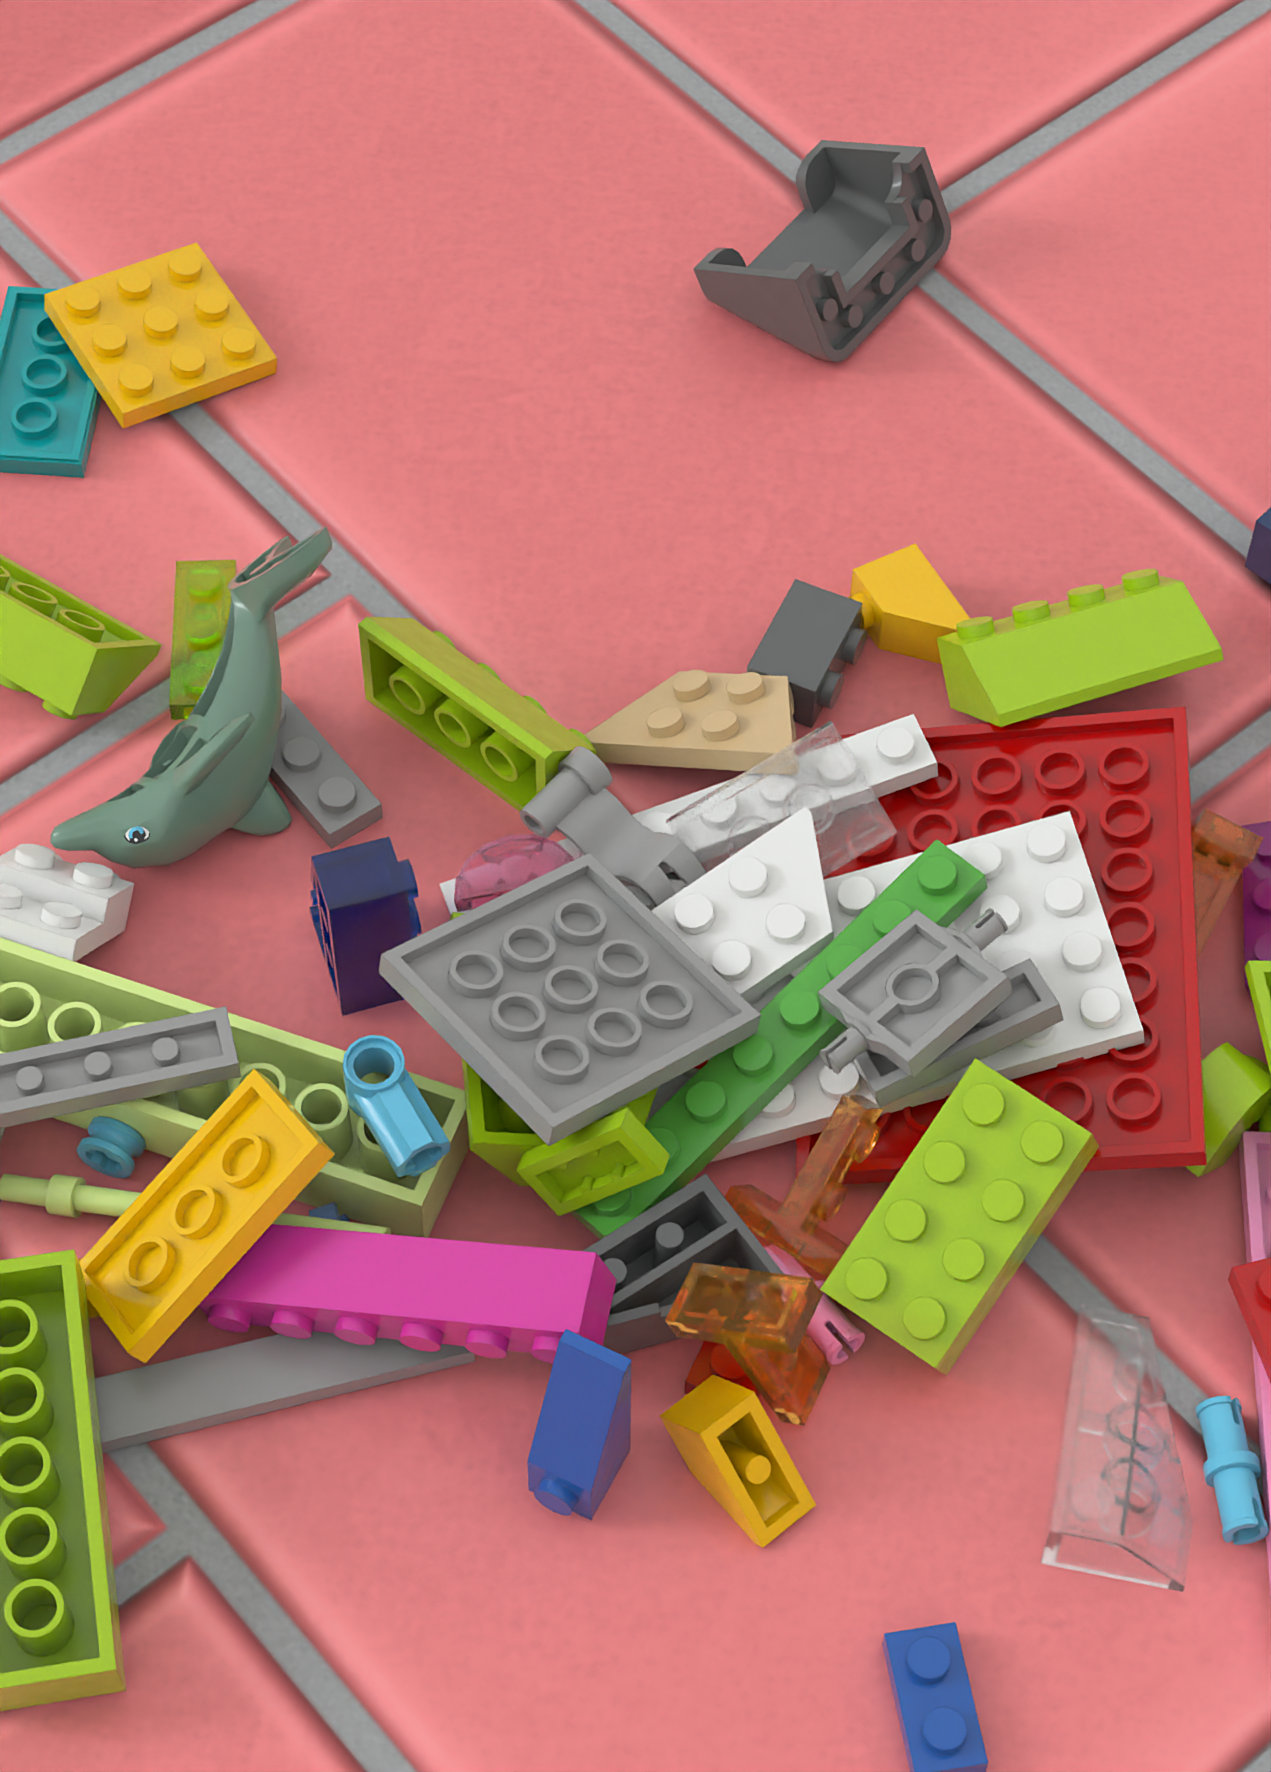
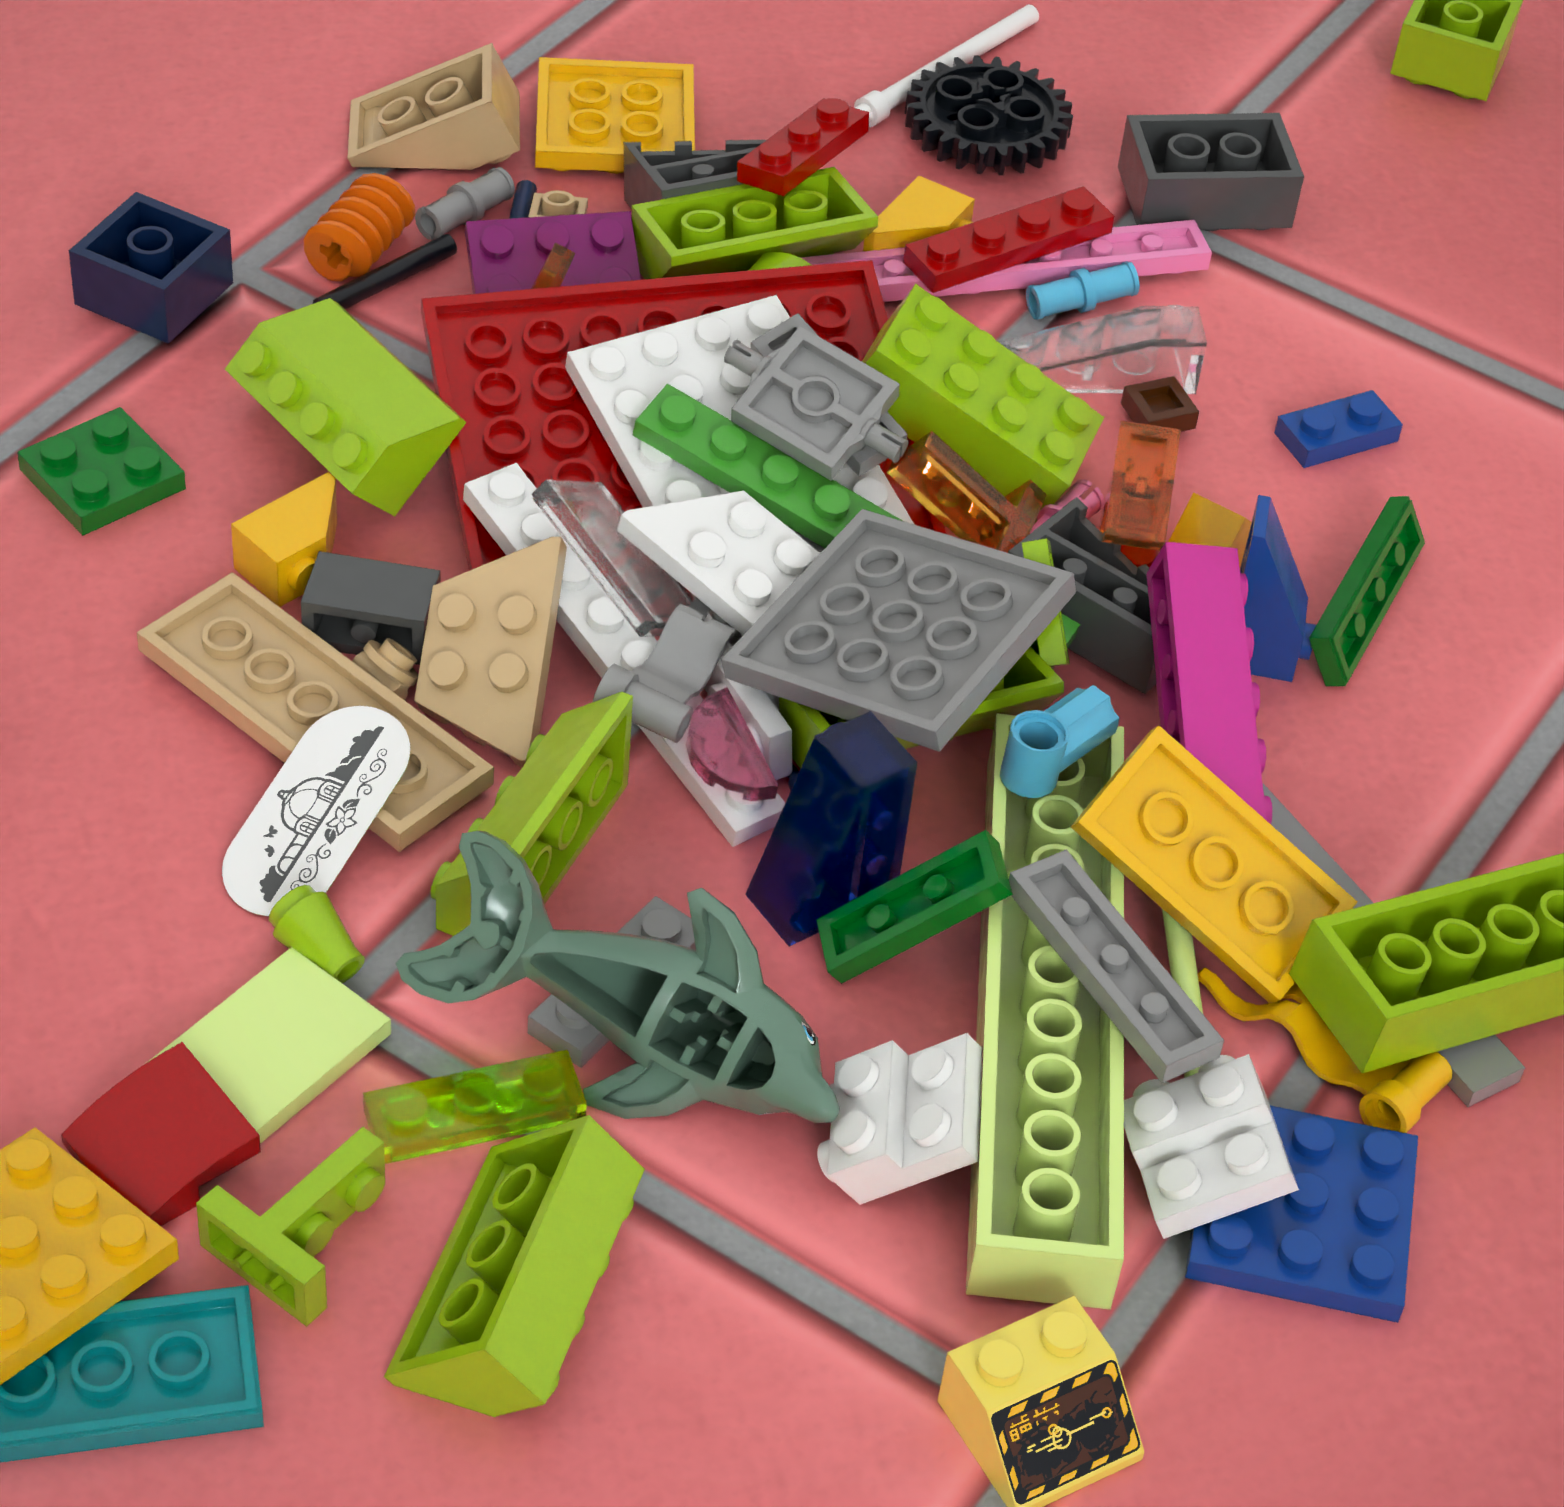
camera: 110 degrees left, 10 degrees down
none -> green plate [17,407,186,536]
none -> red slope [61,1042,261,1226]
none -> tan plate [137,572,494,852]
none -> yellowish green tile [145,947,391,1144]
none -> lime bracket [196,1127,385,1327]
none -> white sticker [222,706,410,916]
none -> lime cone [269,885,365,983]
none -> tan plate [352,638,418,700]
none -> green plate [817,830,1013,984]
none -> reddish brown plate [1121,376,1199,439]
none -> green tile [1309,496,1425,687]

